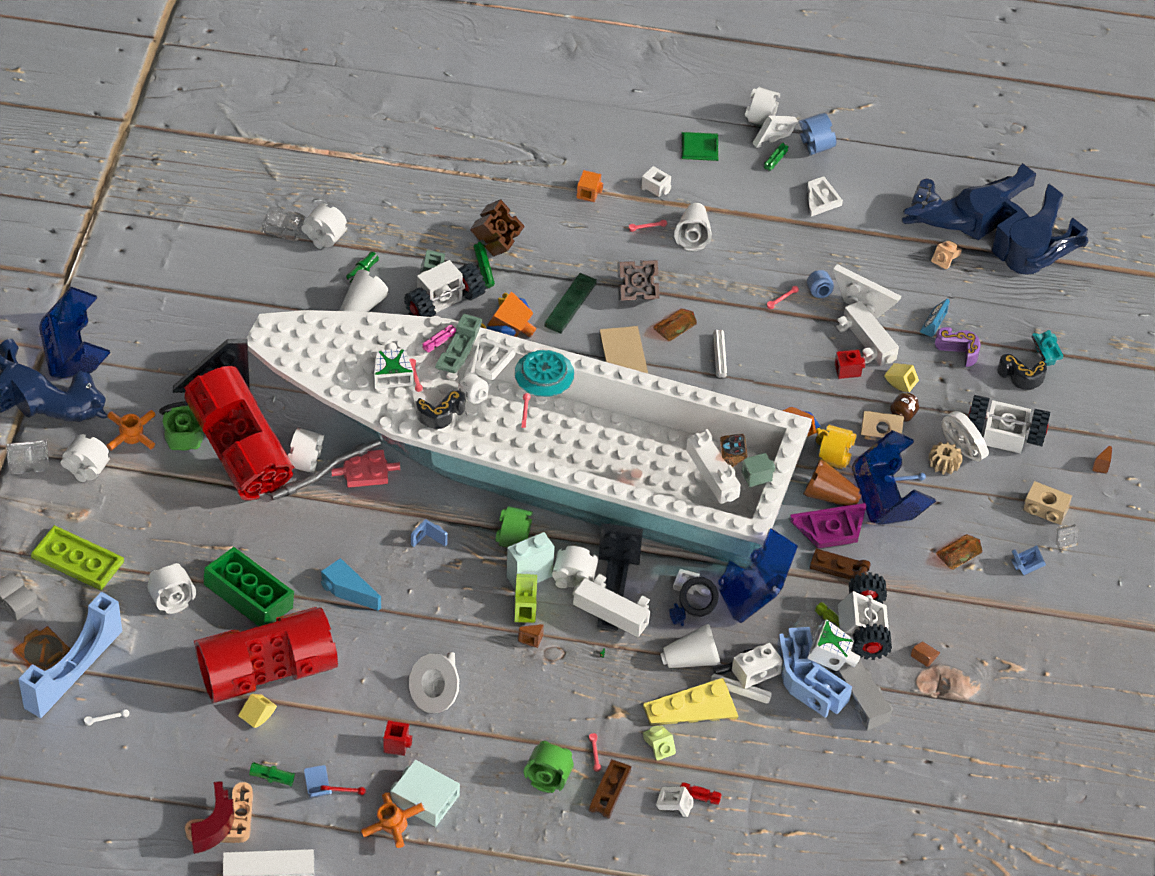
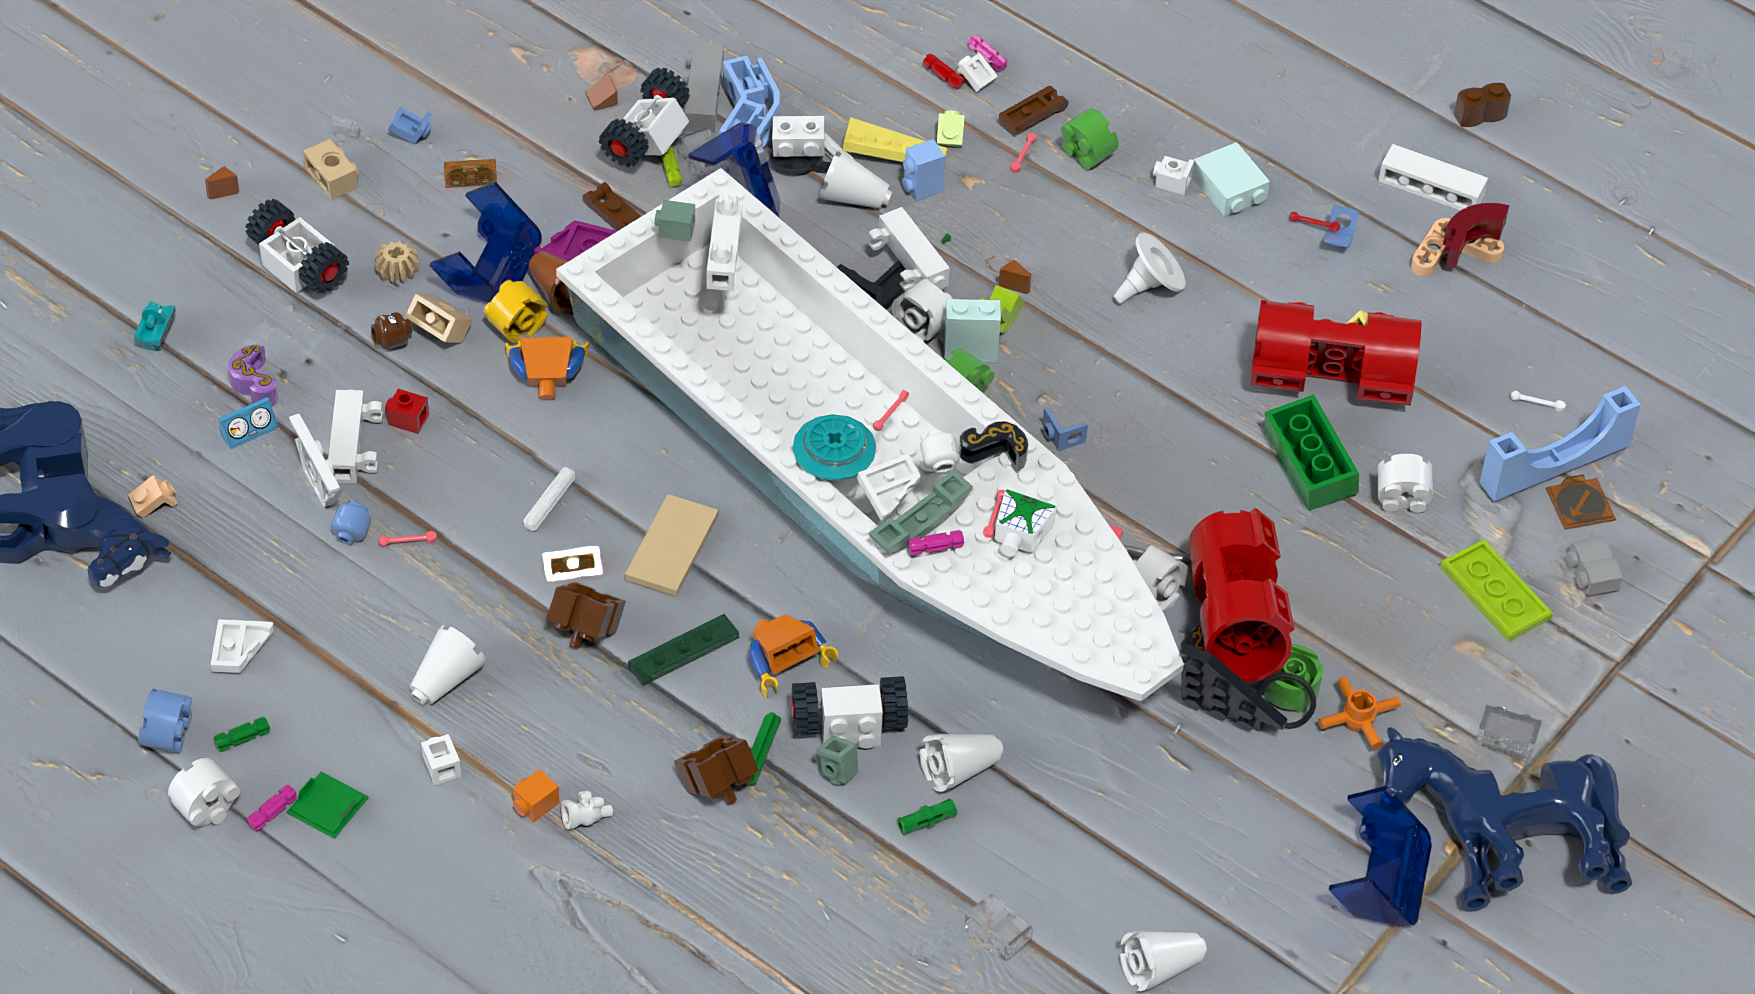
camera: 150 degrees left, 0 degrees up
white brick [61,434,110,483] -> none
green pin [249,762,295,787] -> none
white brick [301,203,347,249] -> none
dark azure slope [321,558,381,611] -> none
orange bar [361,792,425,848] -> none
red brick [383,720,413,756] -> none
coral hinge [629,220,667,232] -> none
clear blue plate [669,603,686,627] -> none
black tyre [679,577,719,617] -> none
slope [720,434,748,467] -> none
white wing [753,116,798,148] -> none
white torso [807,620,860,671] -> none
light yellow brick [884,363,919,392] -> none
white piece [942,411,989,462] -> none
black animal [997,354,1047,390] -> none
none -> dark pink axle [247,785,297,831]
none -> white piece [561,791,613,829]
none -> light blue brick [902,139,945,201]
none -> dark pink axle [968,35,1008,72]
none -> white cone [1120,931,1207,991]
none -> white brick [1153,156,1194,195]

